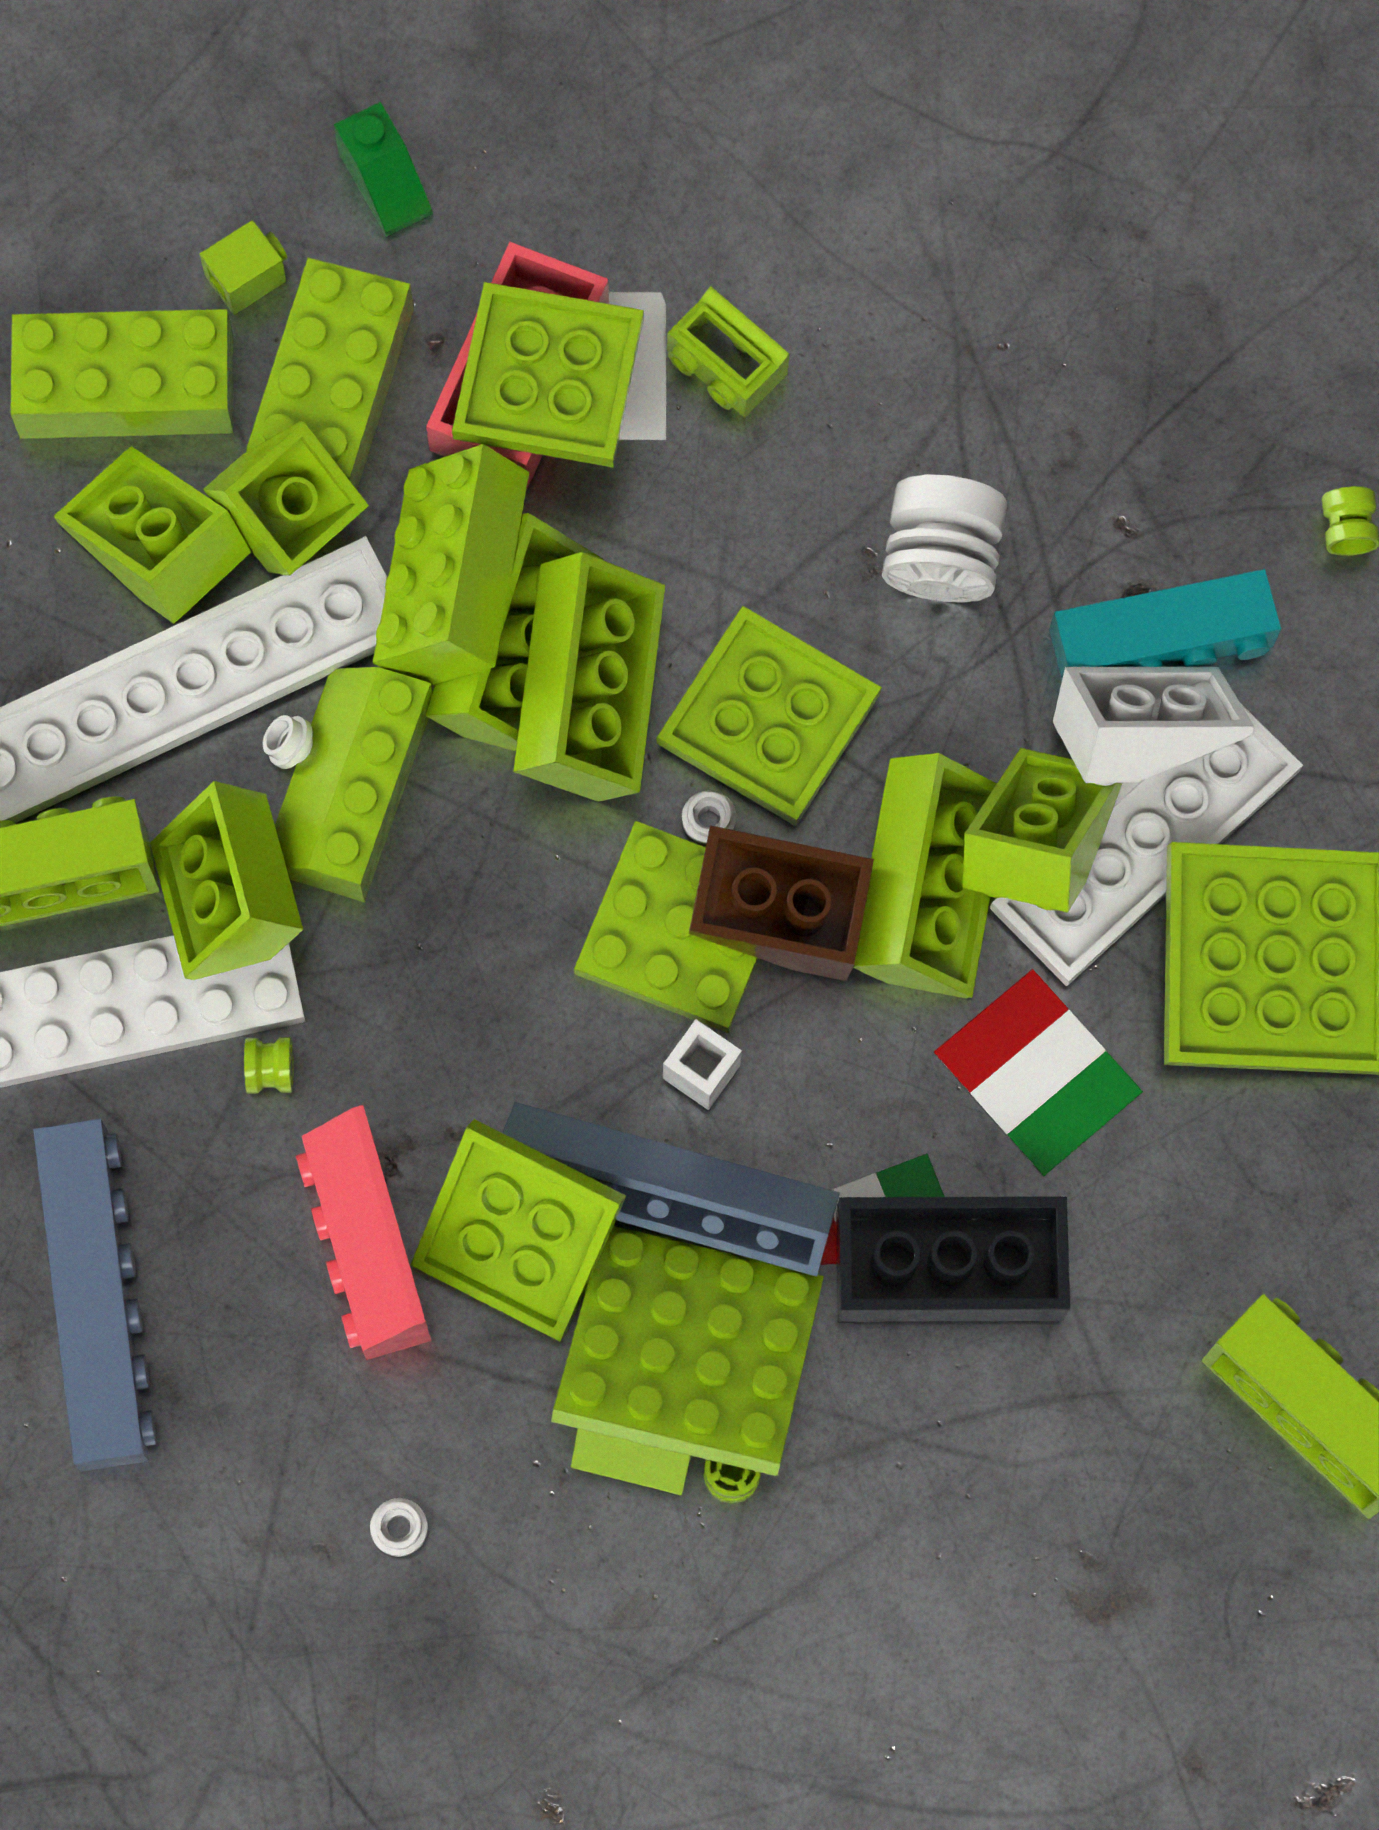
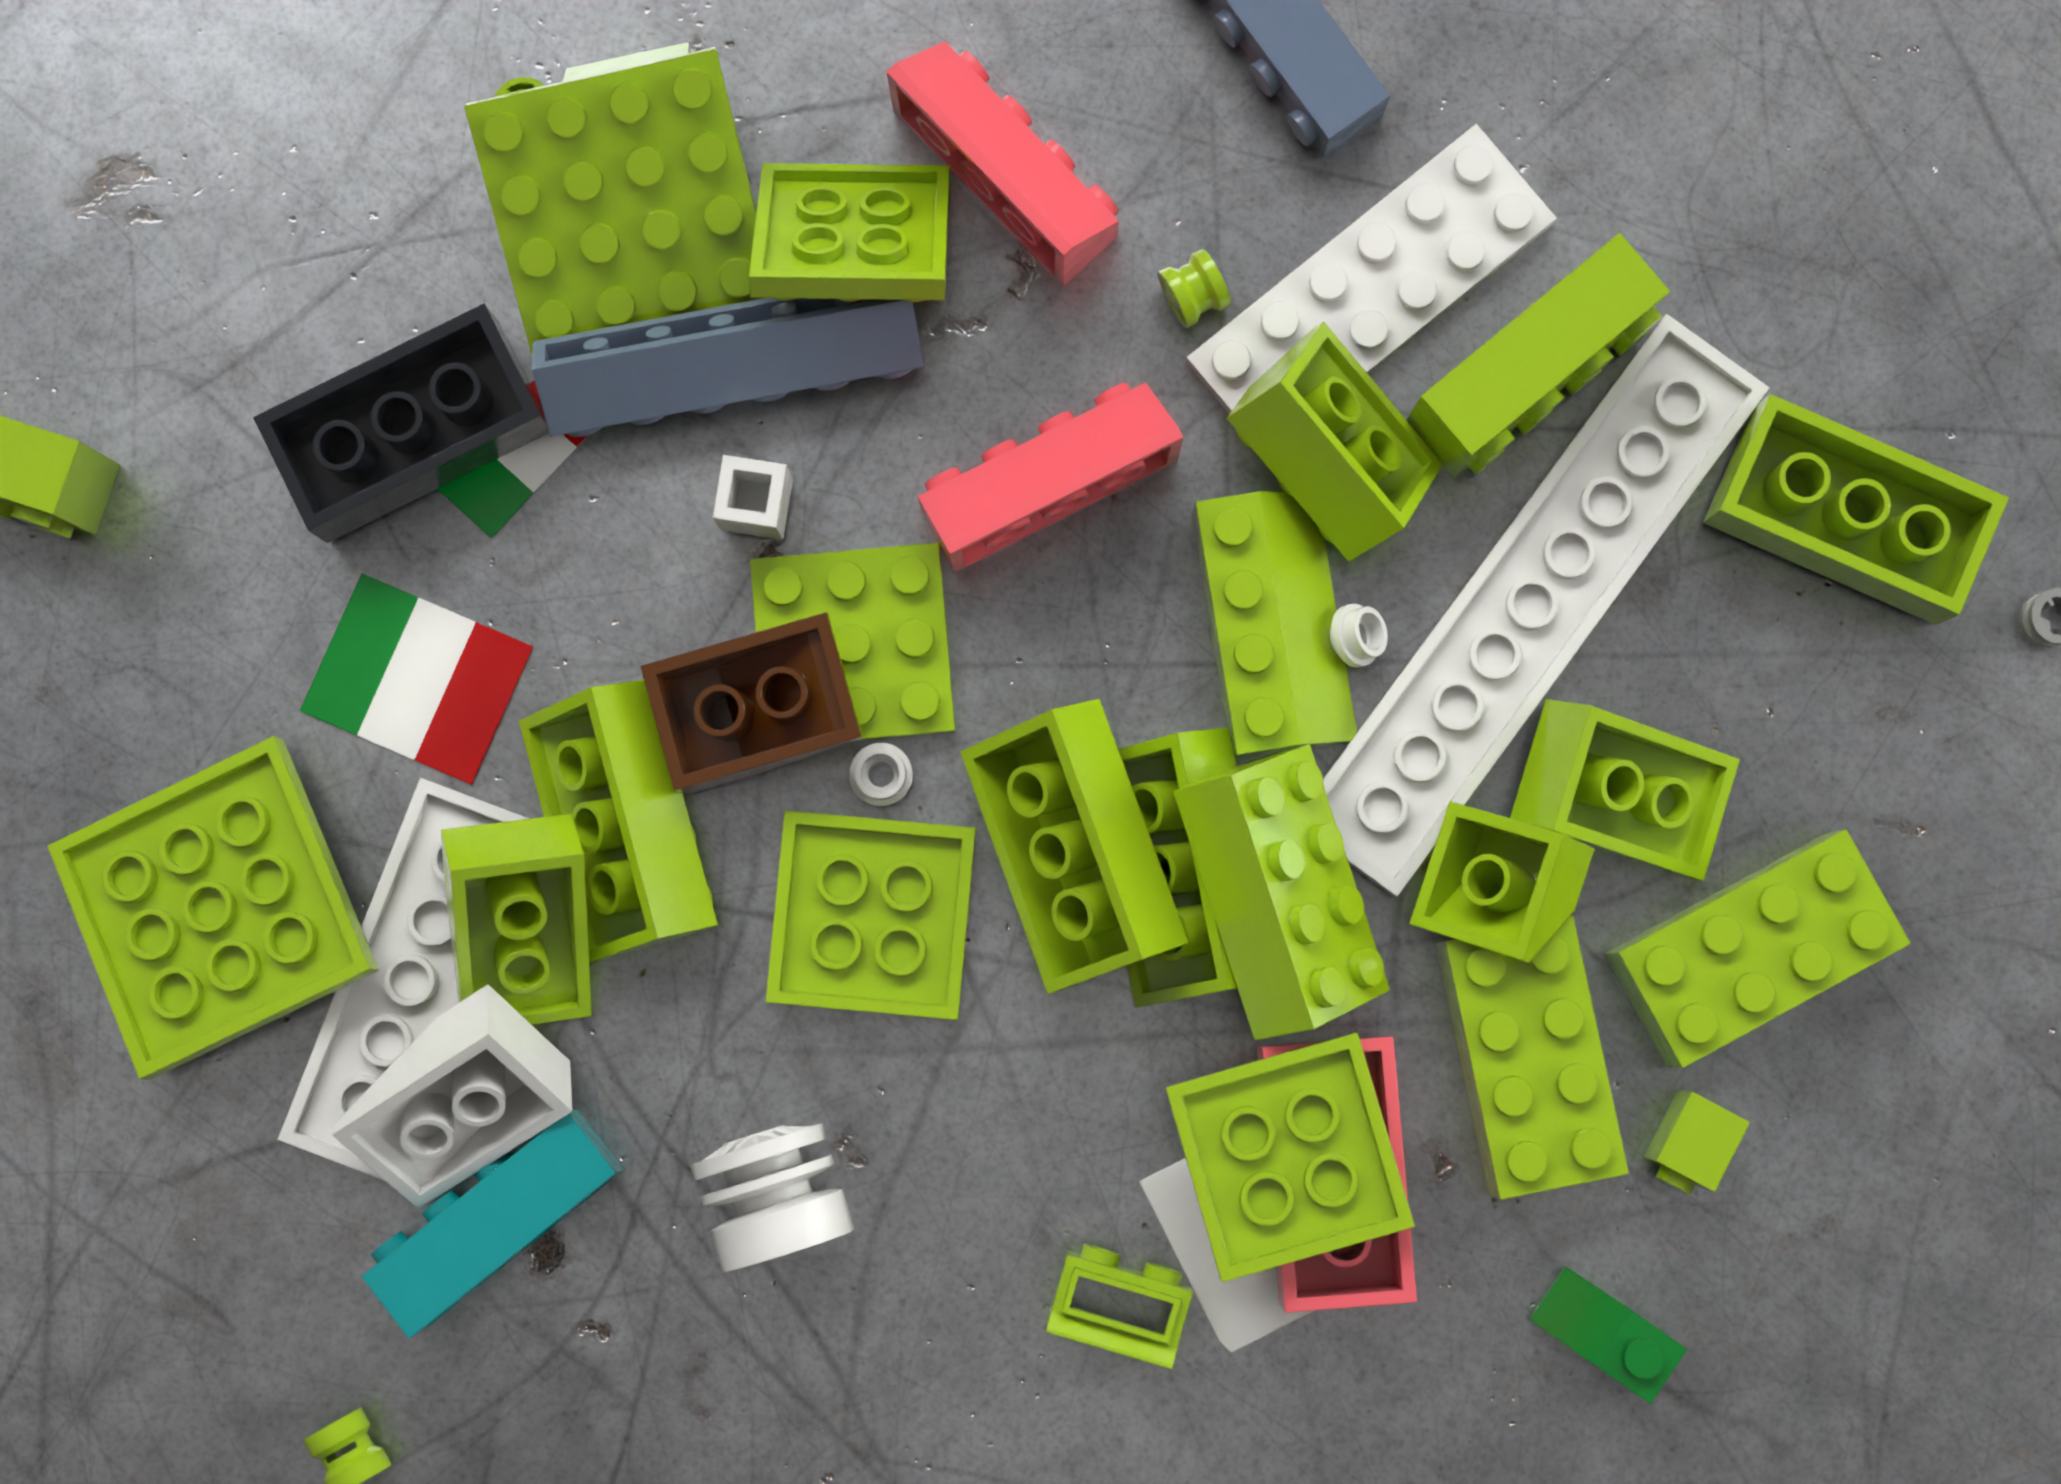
camera: 160 degrees right, 10 degrees up
none -> coral slope [917,382,1183,573]

